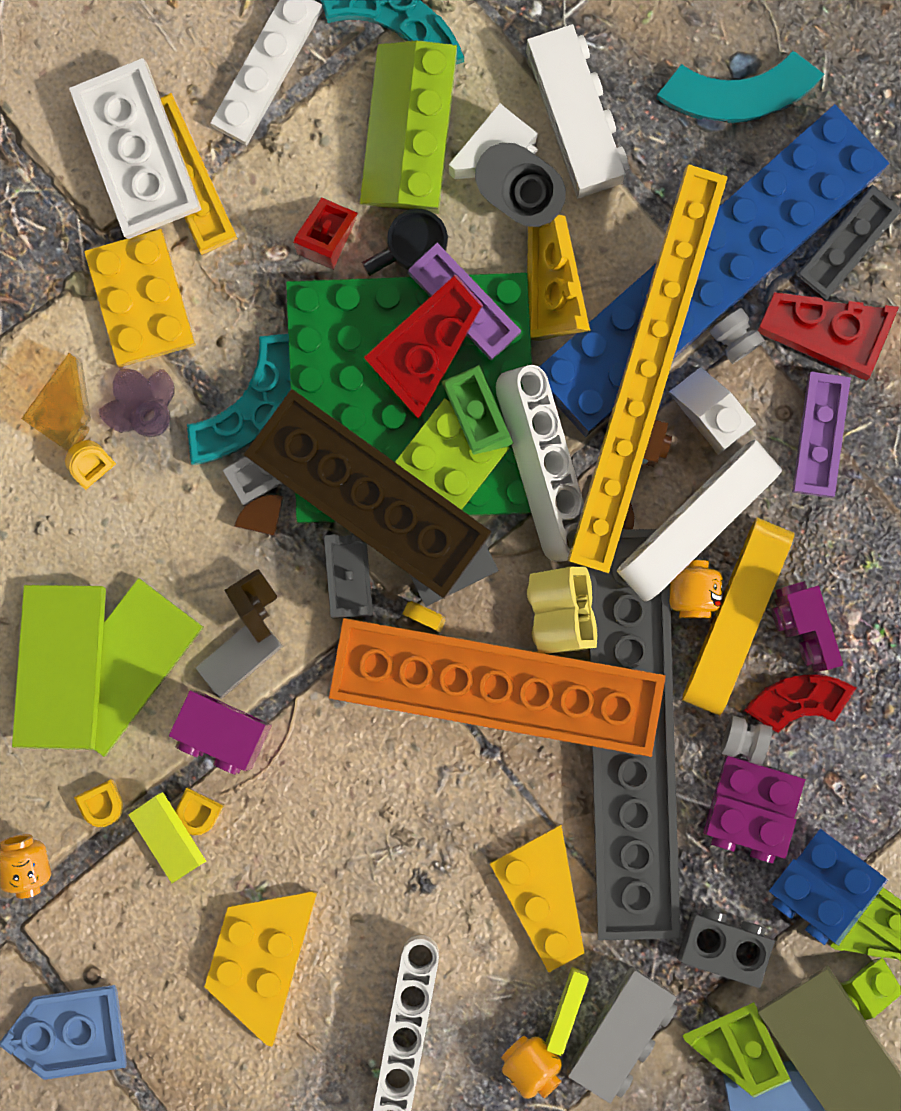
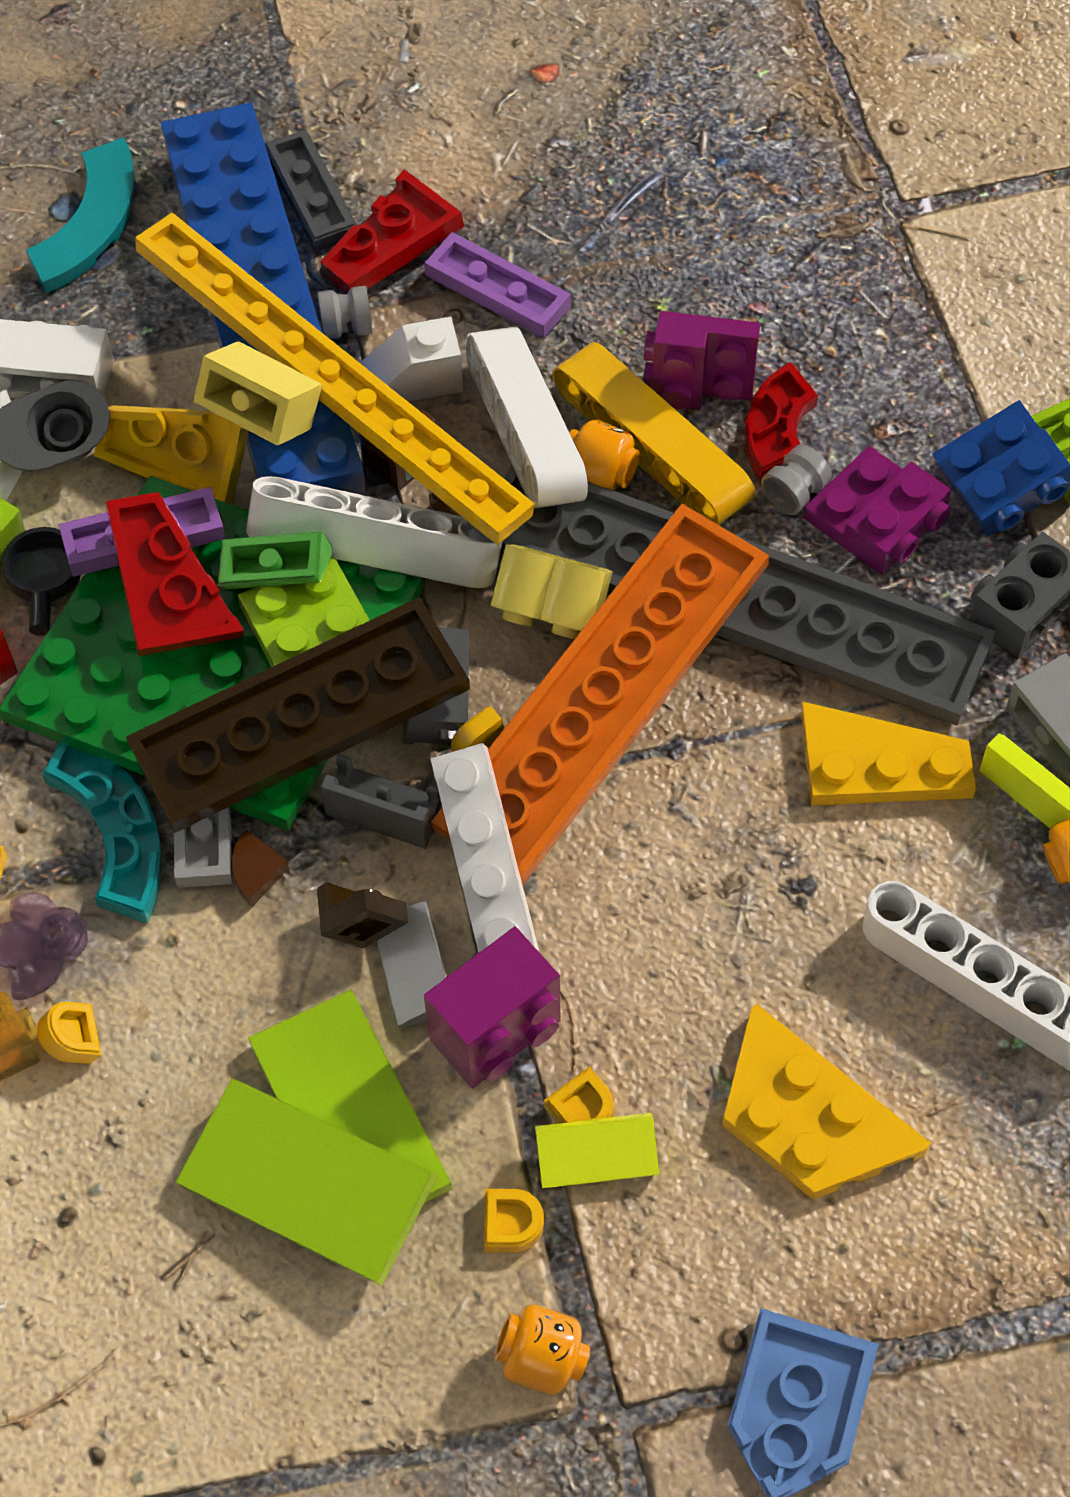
camera: 60 degrees left, 25 degrees down
none -> light yellow brick [193,341,322,446]
none -> white plate [431,743,539,953]

